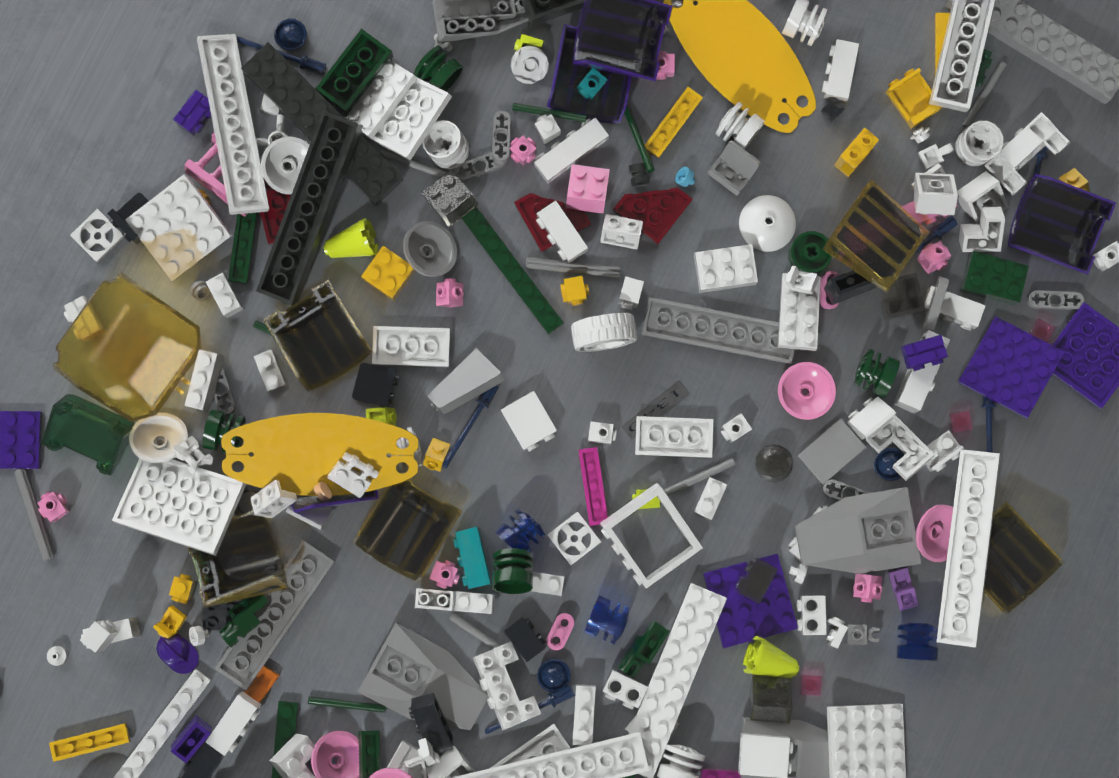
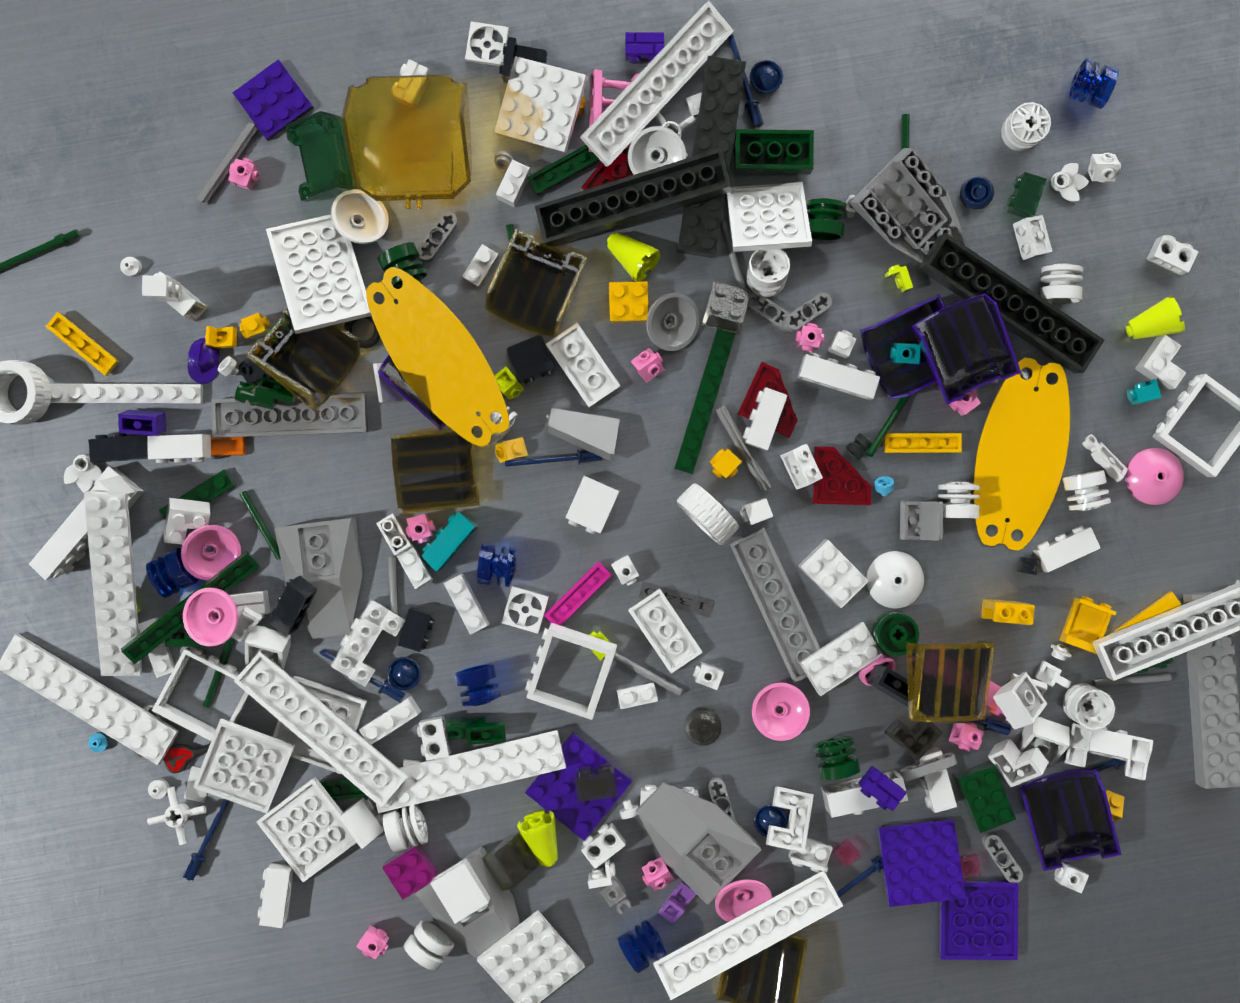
camera: 60 degrees right, 5 degrees up
white piece [173,436,213,475] -> none
white brick [184,349,224,411] -> none
white bracket [251,480,297,518] -> none
light nougat tile [314,482,332,502] -> none
white plate [328,452,379,498] -> none
white plate [346,59,417,139] -> none
white plate [418,738,440,767] -> none
dark green wheel [492,548,534,594] -> none
white tile [510,46,549,84] -> none
dark green bar [512,103,587,122] -> none
bright pink plate [547,613,574,650] -> none
bright pink brick [566,164,610,214] -> none
white bracket [786,266,819,294] -> none
light grey tile [797,418,866,485] -> none
clear pink plate [800,675,821,696] -> none
white slope [846,397,896,440] -> none

